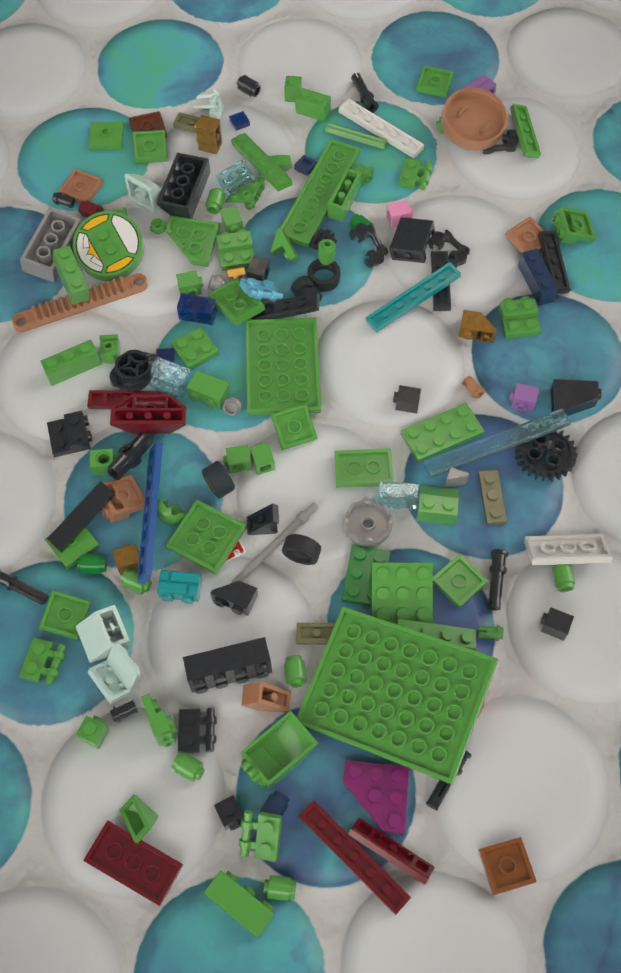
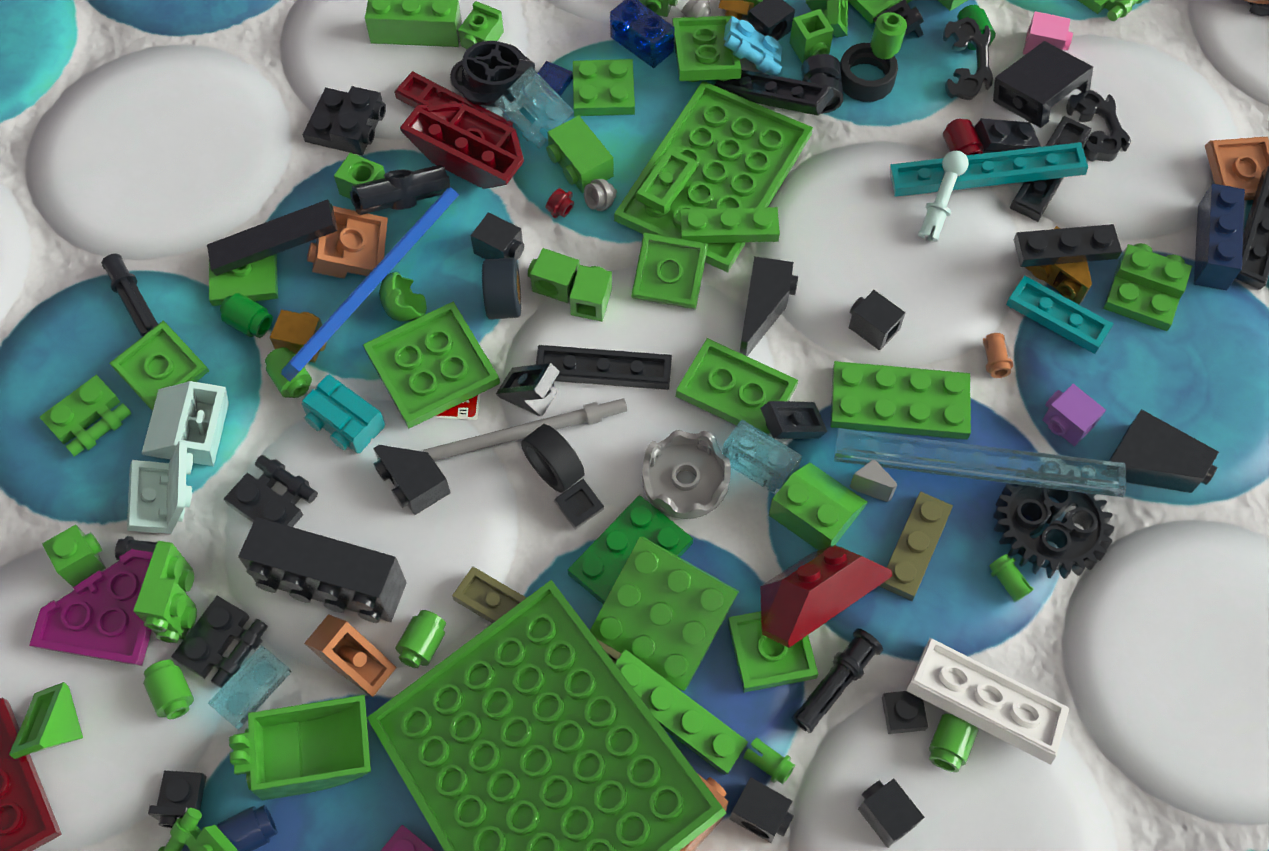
camera: 30 degrees right, 0 degrees up
none -> magenta plate [29,549,153,666]
none -> clear light blue plate [208,645,292,730]
none -> black plate [224,455,318,527]
none -> black brick [470,212,524,260]
none -> black tile [536,345,672,390]
none -> dark red plate [545,188,574,218]
none -> black plate [554,479,604,530]
none -> bright green plate [636,148,697,214]
none -> bright green plate [680,207,780,243]
none -> black brick [730,777,794,843]
none -> black slope [740,256,798,356]
none -> black plate [760,401,828,439]
none -> dark red wedge [760,545,892,648]
none -> bright green brick [789,9,834,64]
none -> black plate [881,691,928,734]
none -> light aqua pin [918,151,968,242]
none -> dark red brick [943,119,983,155]
none -> black plate [974,118,1041,152]
none -> bright green pin [989,554,1034,603]
none -> teal plate [1006,275,1114,354]
none -> black plate [1013,224,1122,267]

